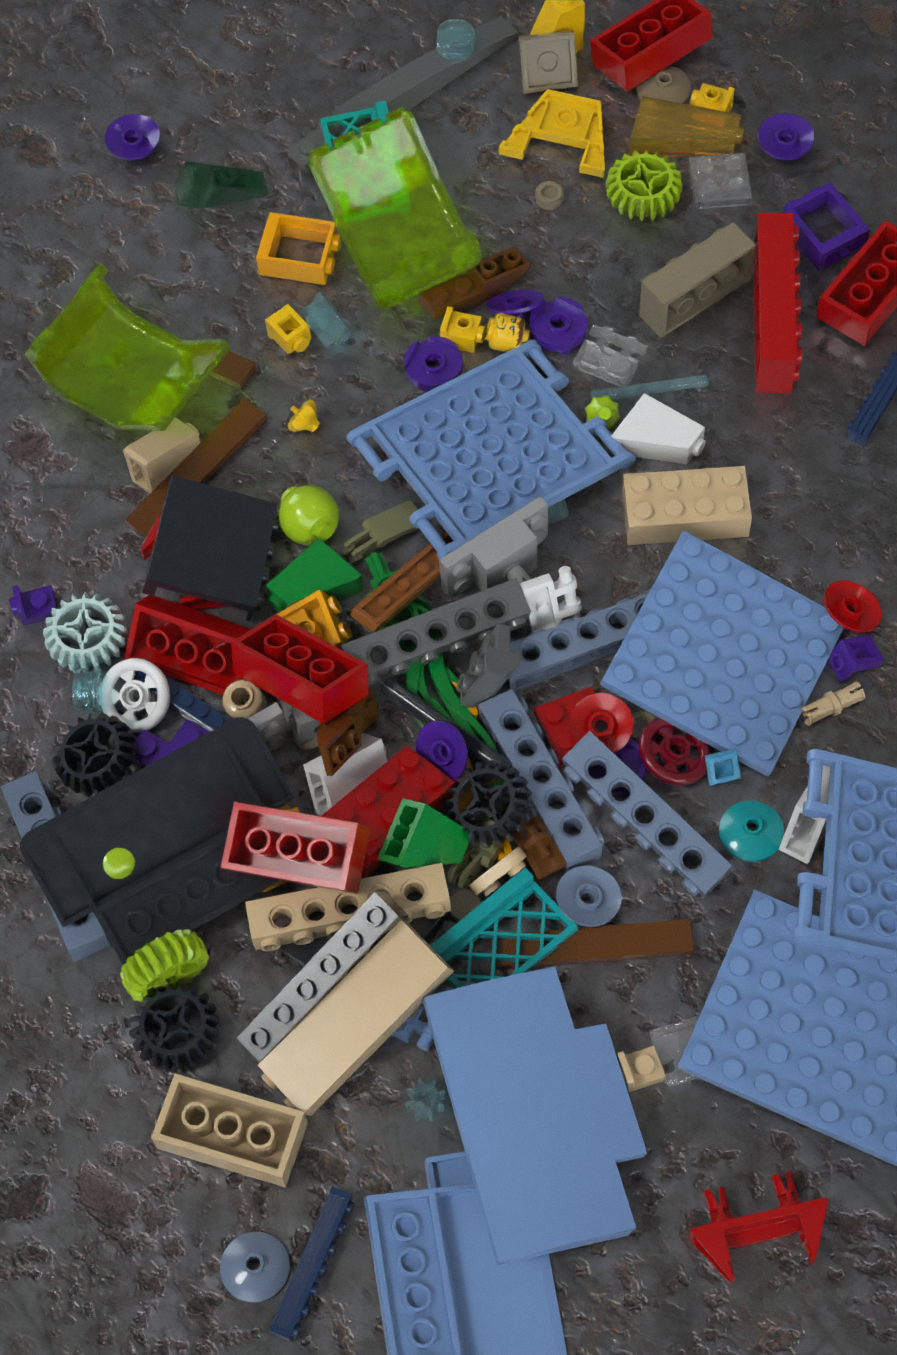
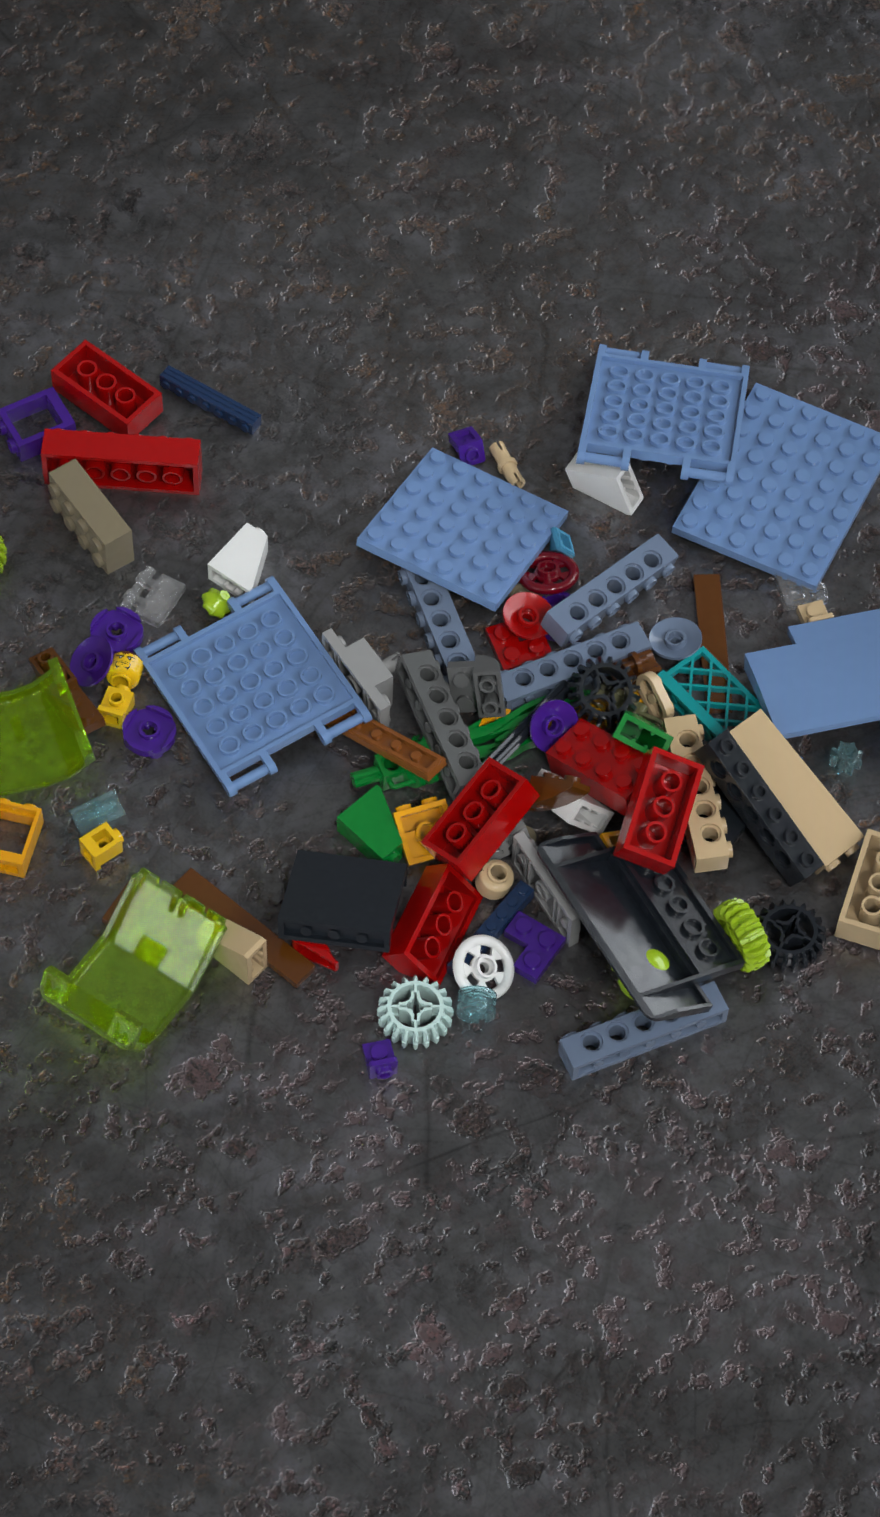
camera: 95 degrees left, 5 degrees down
black gear [53,712,139,797] -> none
lime brick [279,485,339,546] -> none
yellow piece [287,400,320,432] -> none
olive arm [342,500,418,565] -> none
white plate [519,566,582,633] -> none
clear light blue bar [589,374,708,402] -> none
tan brick [622,466,752,545] -> none
teal dish [719,801,784,862] -> none
red dish [824,580,882,633] -> none

